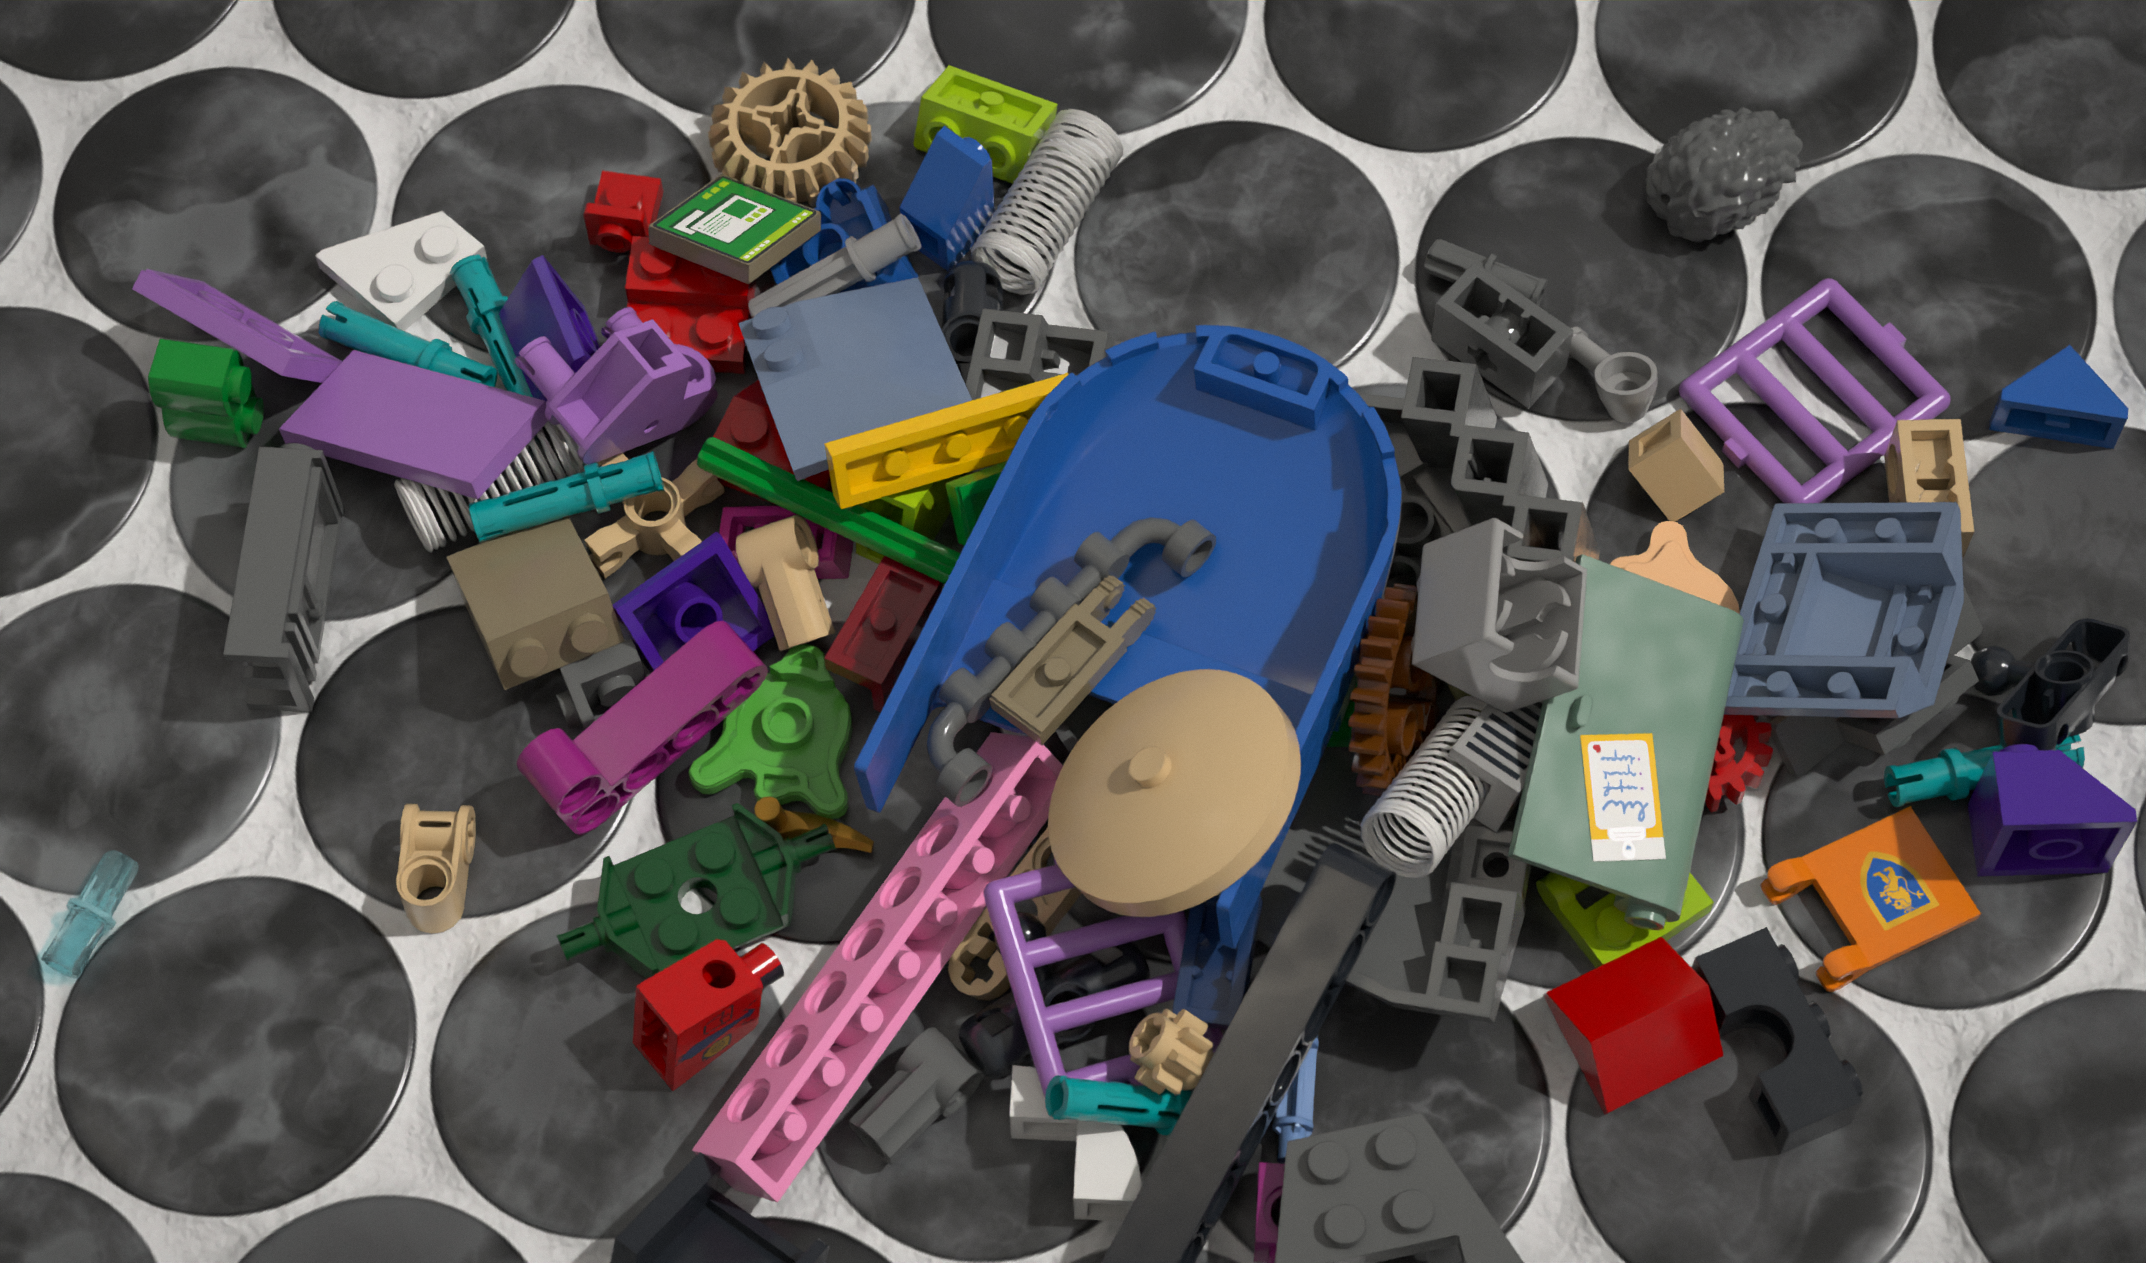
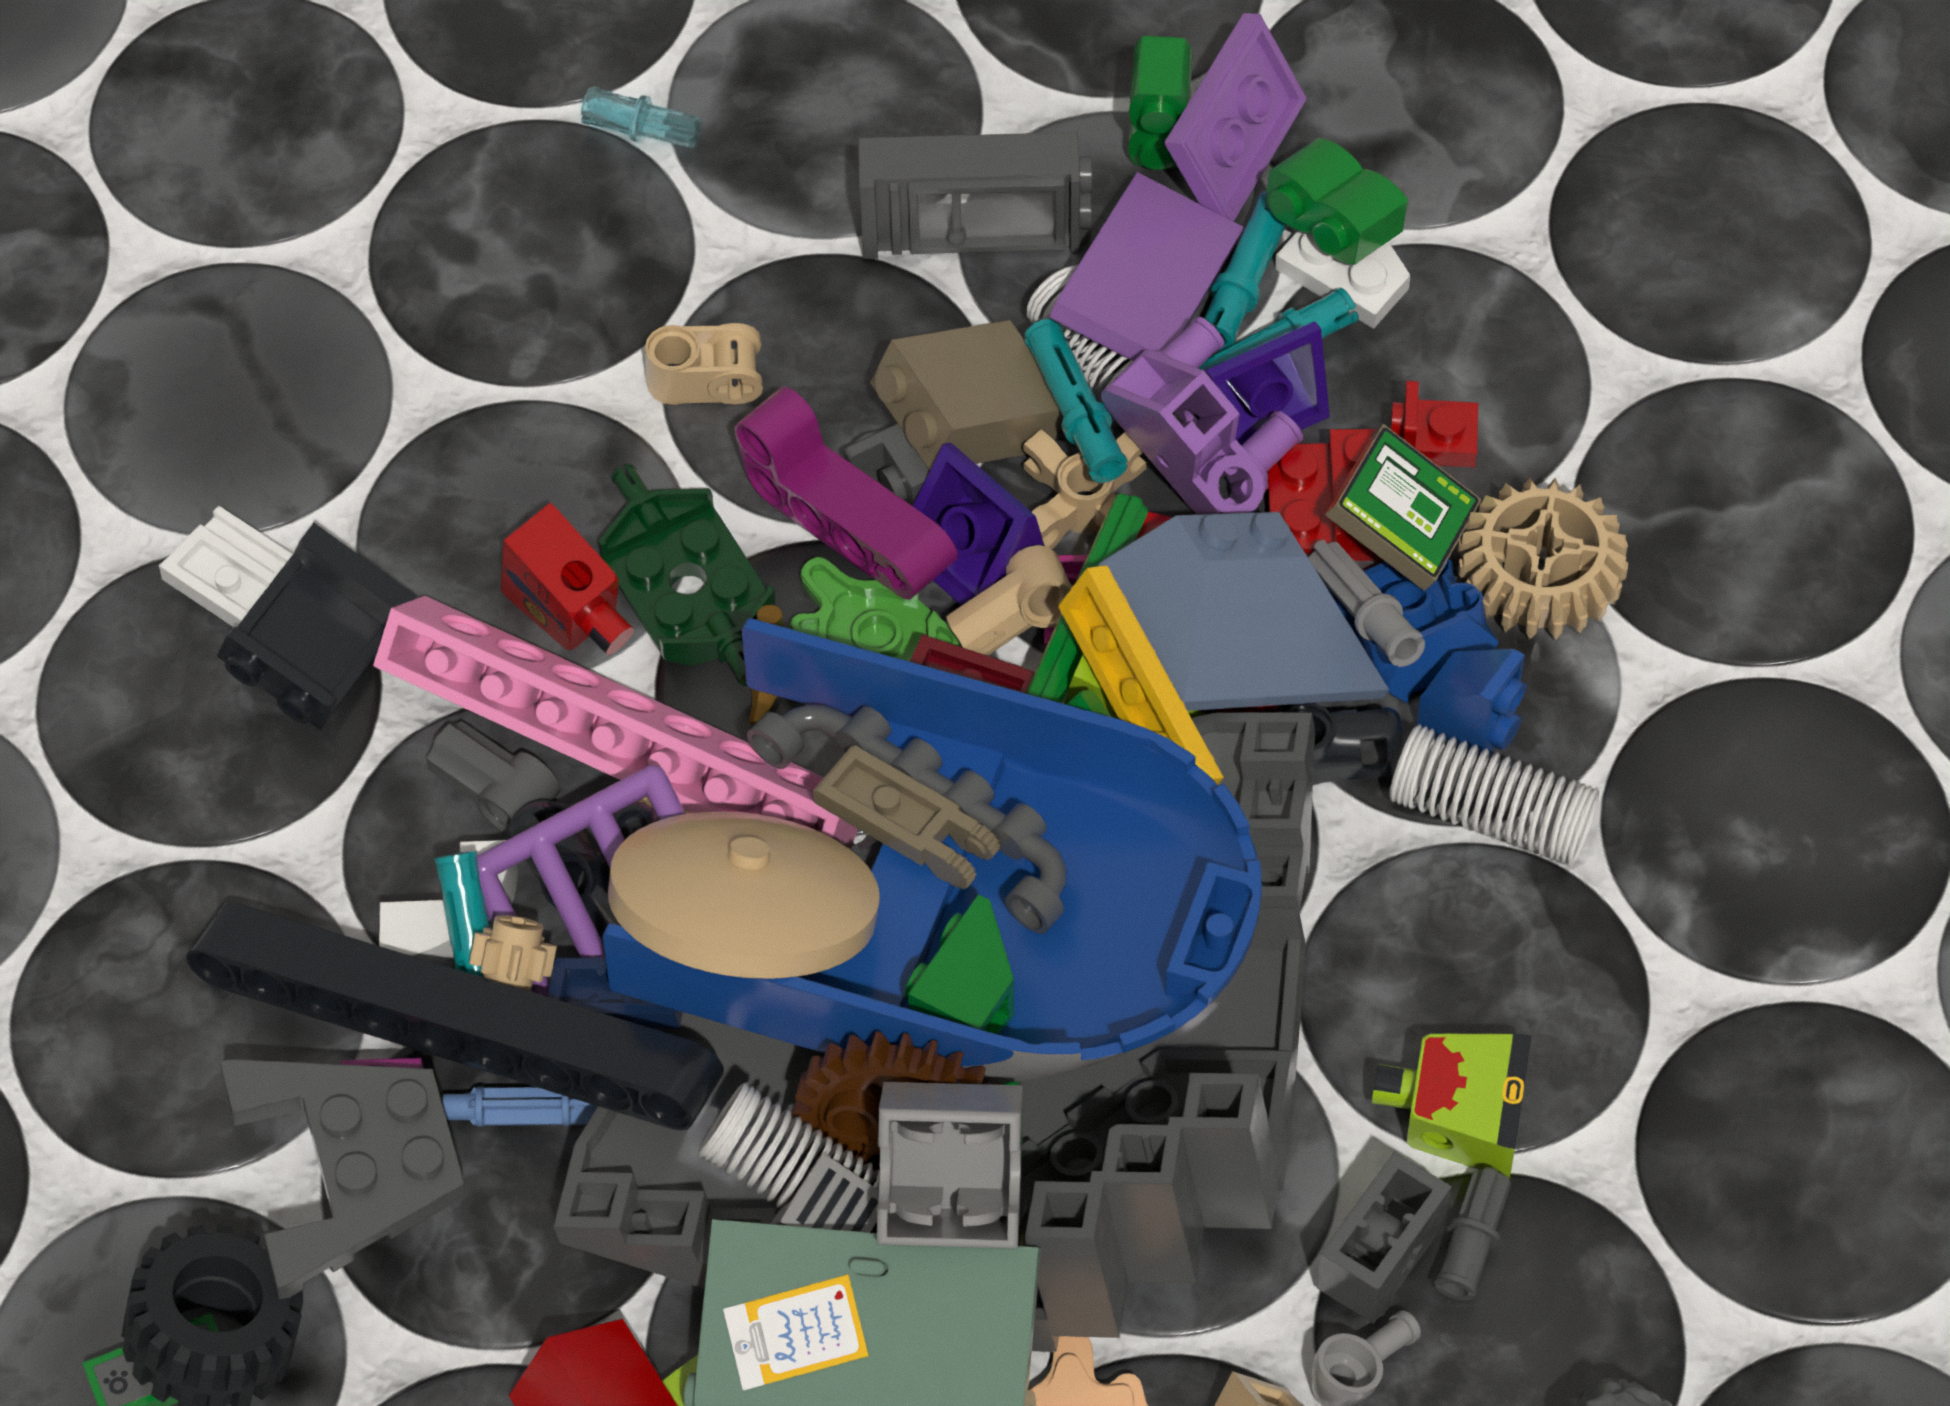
camera: 85 degrees right, 5 degrees down
lime bracket [913,65,1058,184] -> none
none -> green slope [904,894,1014,1035]
none -> green brick [1265,138,1408,265]
none -> lime torso [1372,1034,1532,1178]

